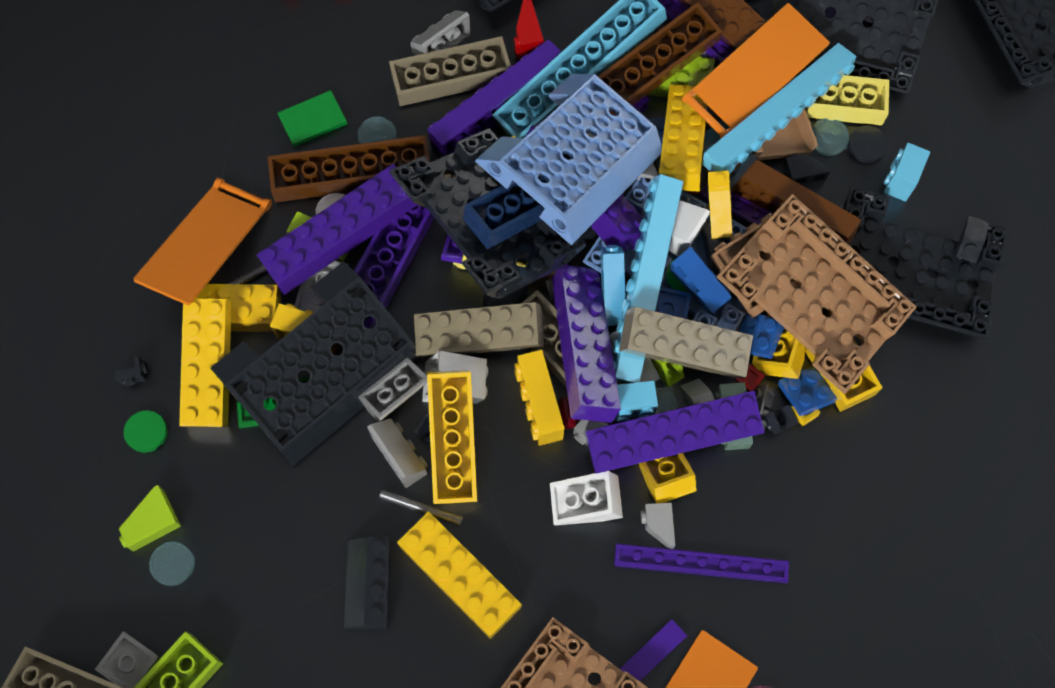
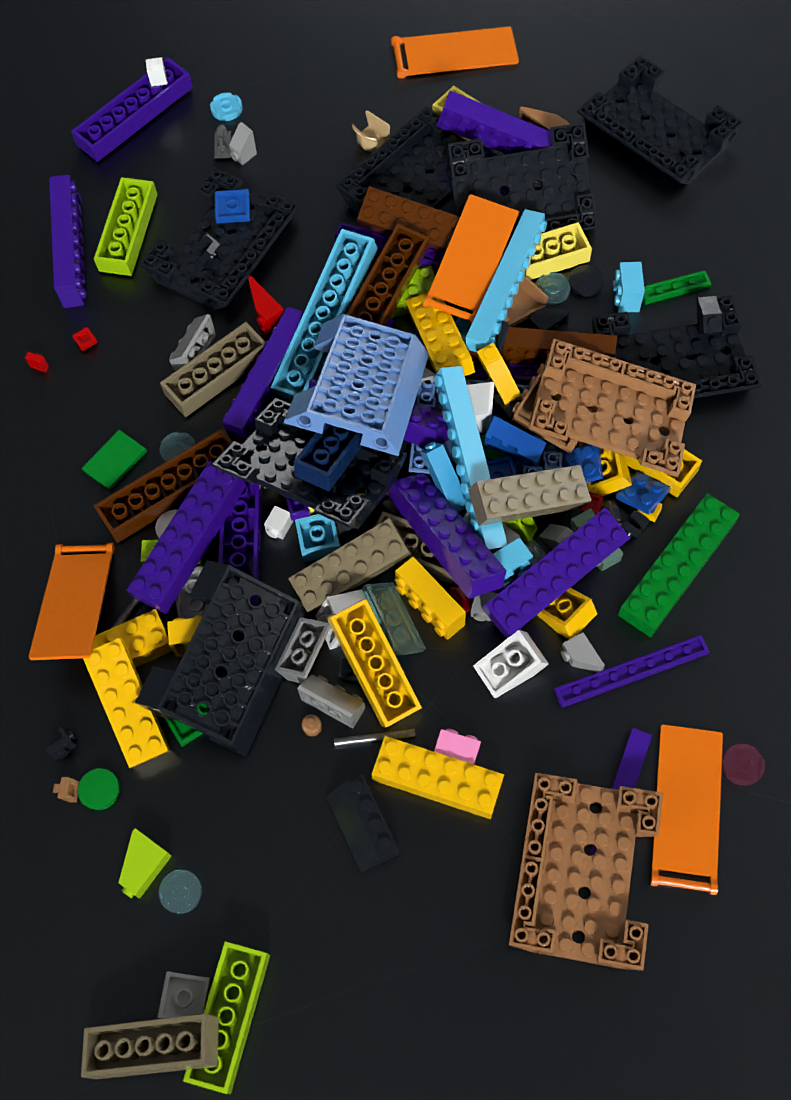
camera: 20 degrees left, 5 degrees down
none -> medium nougat tile [53,777,79,802]
none -> white brick [264,506,293,539]
none -> medium azure brick [295,514,340,562]
none -> medium nougat piece [301,714,322,736]
none -> clear light blue tile [361,582,426,656]
none -> bright pink brick [434,729,481,765]
none -> green brick [618,493,740,638]
none -> green tile [643,270,711,305]

